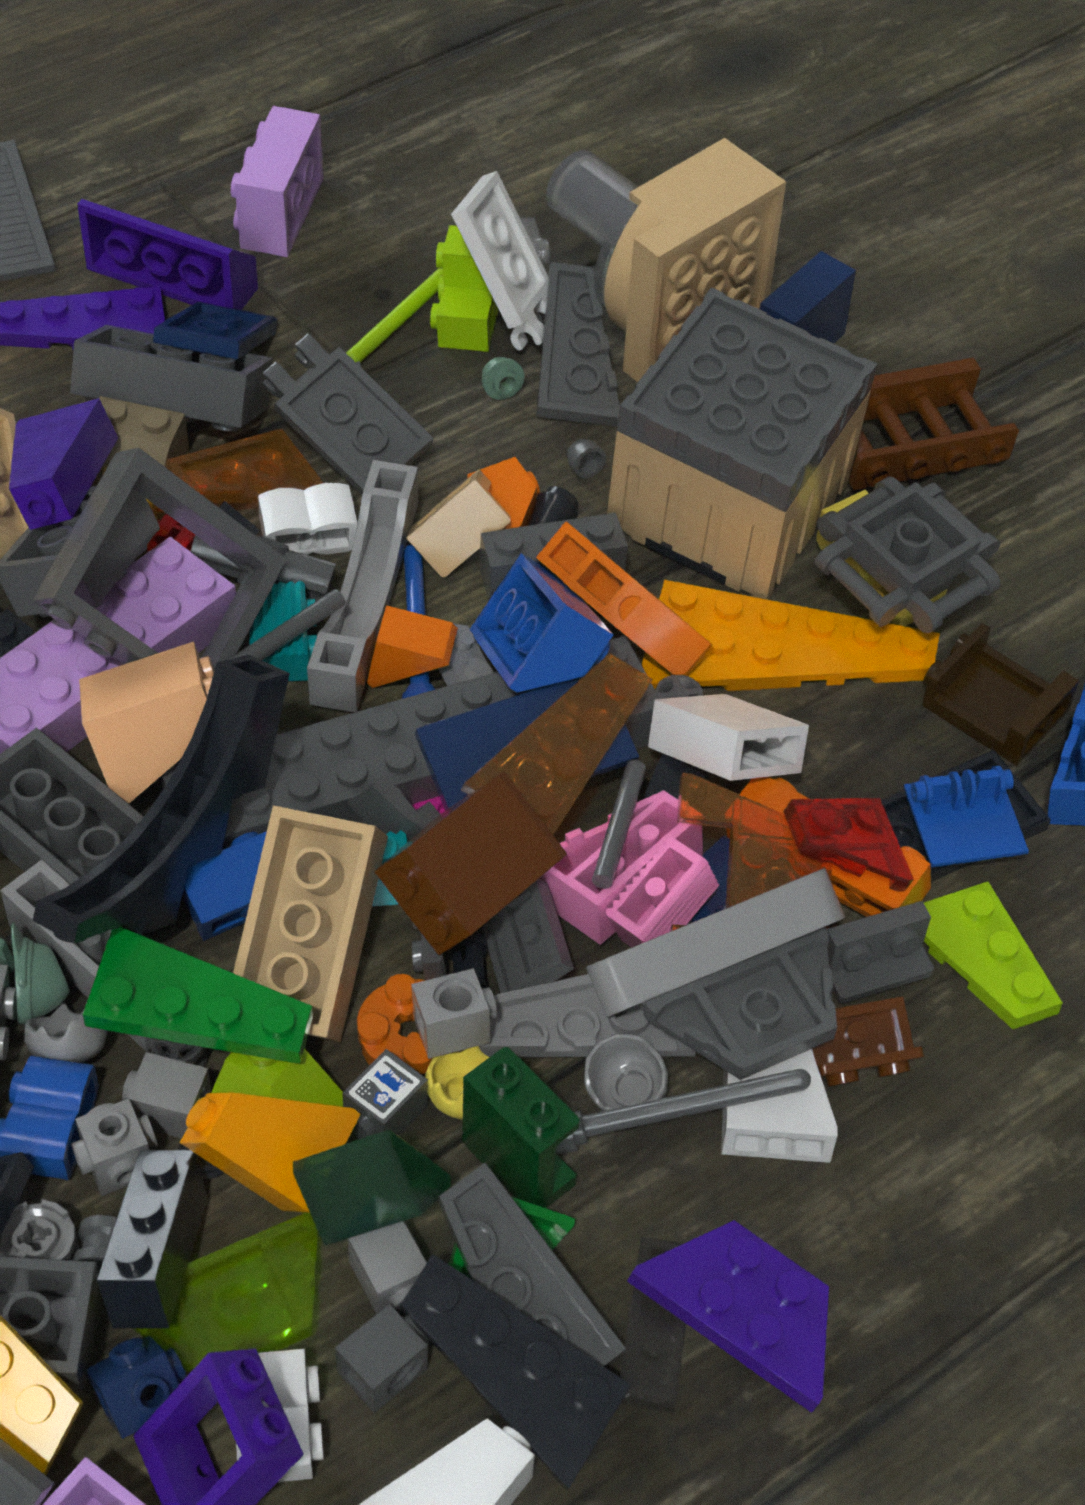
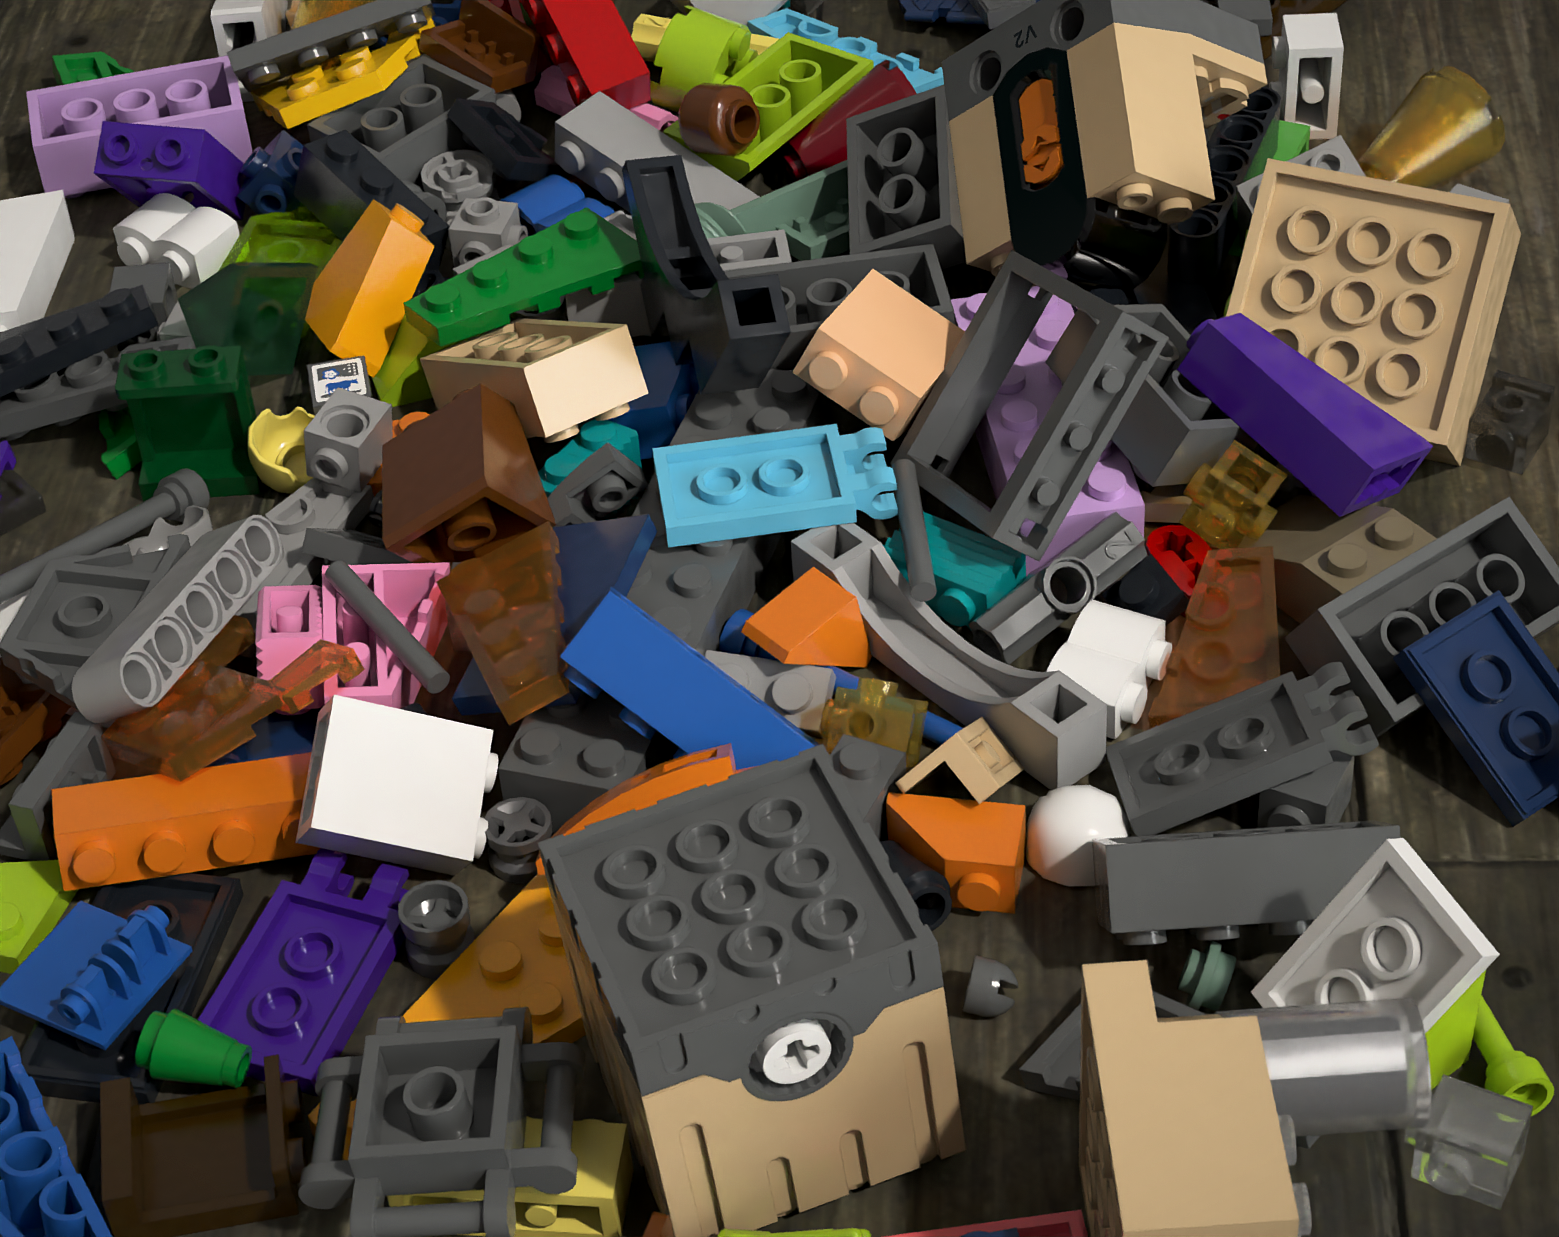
camera: 135 degrees right, 10 degrees down
clear red wing [783,798,914,892] -> none
none -> green cone [136,1009,252,1088]
none -> dark purple tile [198,848,409,1096]
none -> dark grey wheel [398,880,475,980]
none -> medium azure tile [652,424,898,548]
none -> clear yellow brick [820,677,928,767]
none -> white hair [1025,785,1130,886]
none -> dark grey brick [1092,820,1400,945]

